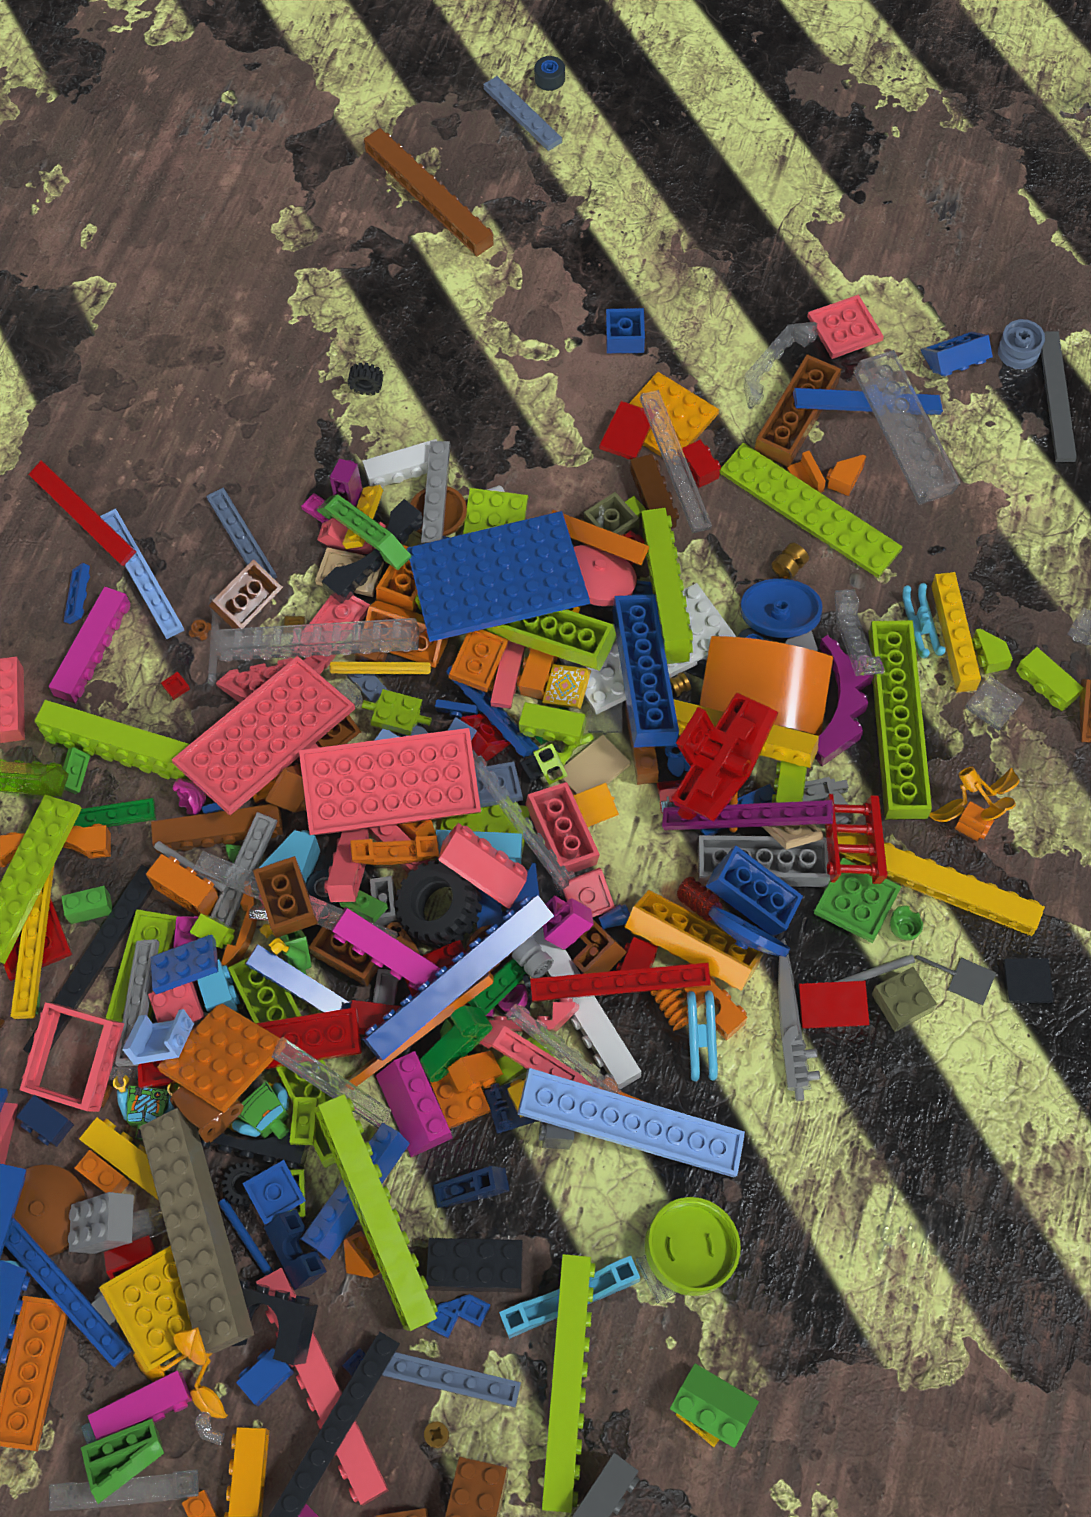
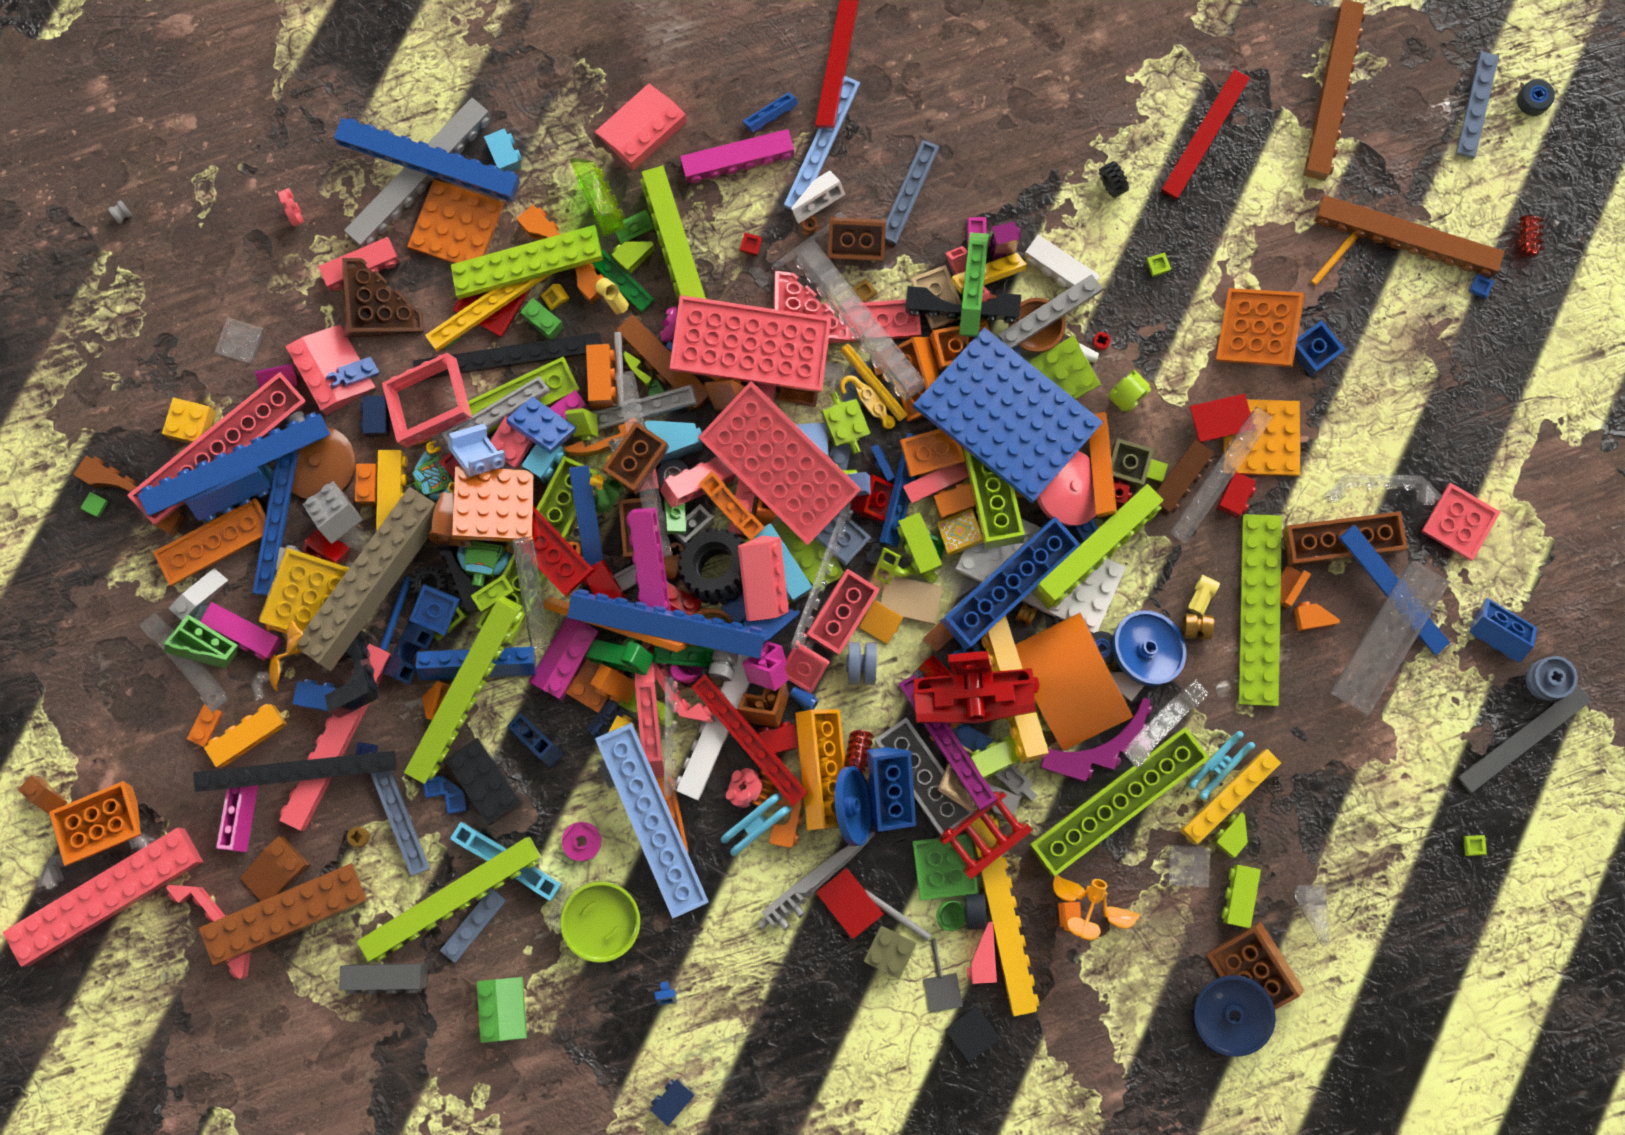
camera: 50 degrees right, 15 degrees up
none -> slope [169,568,229,621]
none -> sand blue plate [440,888,507,963]
none -> yellow slope [541,284,570,310]
none -> dark pink plate [562,822,602,861]
none -> light yellow piece [596,278,629,315]
none -> lime slope [612,242,655,275]
none -> lime slope [623,351,653,389]
none -> dark blue brick [650,1078,696,1126]
none -> blue tile [655,982,677,1006]
none -> coral plate [726,768,762,808]
none -> white slope [791,171,845,224]
none -> yellow piece [840,375,895,429]
none -> sand blue wheel [846,642,877,685]
none -> black wheel [965,894,987,930]
none -> coral slope [967,922,997,984]
none -> red bush [1093,332,1111,351]
none -> lime brick [1107,369,1152,413]
none -> lime plate [1146,252,1171,277]
none -> red tile [1161,69,1250,200]
none -> light yellow piece [1187,575,1220,615]
none -> orange plate [1216,288,1305,367]
none -> light orange bar [1311,232,1358,286]
none -> dark orange brick [1314,195,1504,277]
none -> blue tile [1468,274,1494,299]
none -> clear red piece [1519,215,1544,257]

